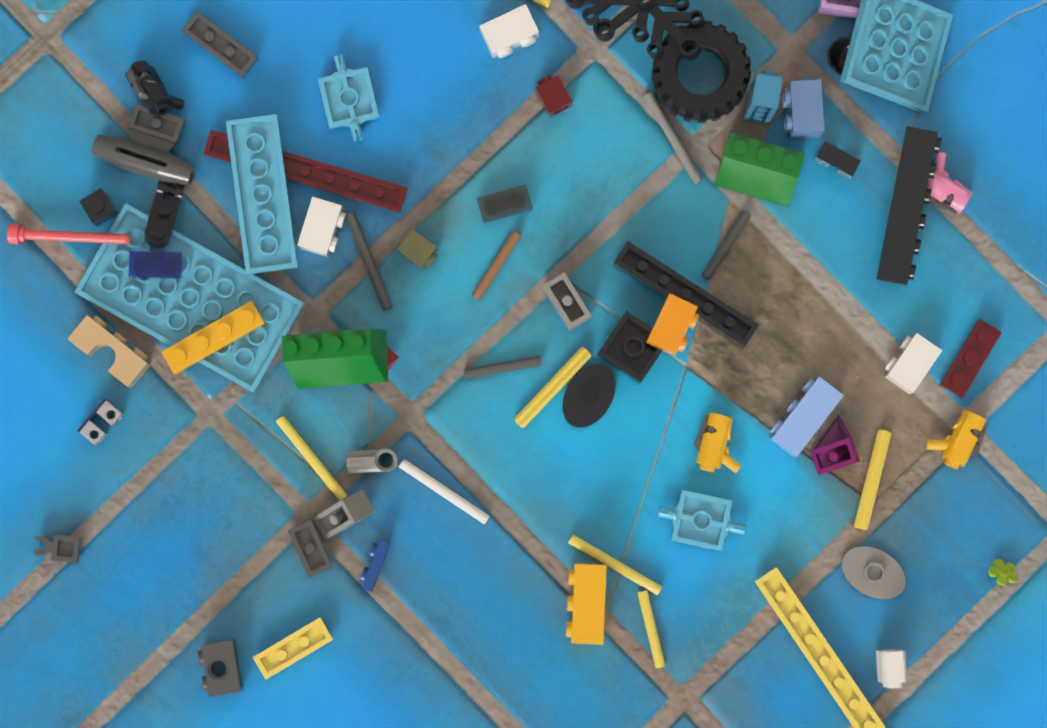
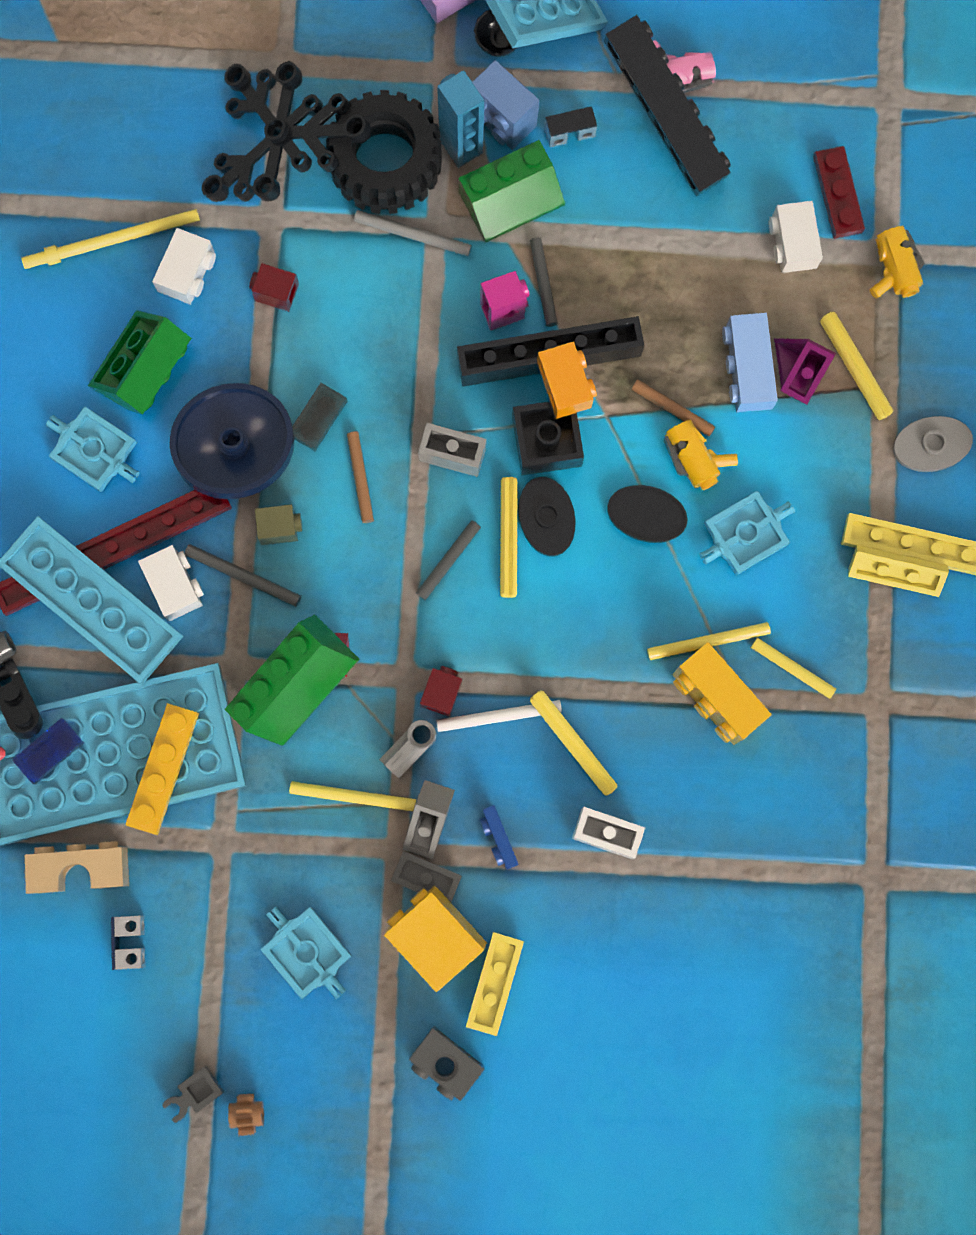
camera: 45 degrees left, 5 degrees down
none -> green slope [88,310,192,415]
none -> dark blue dish [170,383,295,499]
none -> medium nougat gear [228,1094,264,1136]
none -> medium azure plate [260,906,352,999]
none -> yellow brick [384,885,487,992]
none -> dark red brick [420,666,463,717]
none -> dark pink brick [480,271,530,331]
none -> light yellow axle [530,690,618,796]
none -> white brick [572,807,645,859]
none -> black piece [607,485,688,543]
none -> medium nougat bar [632,380,716,437]
none -> light yellow plate [848,545,949,597]

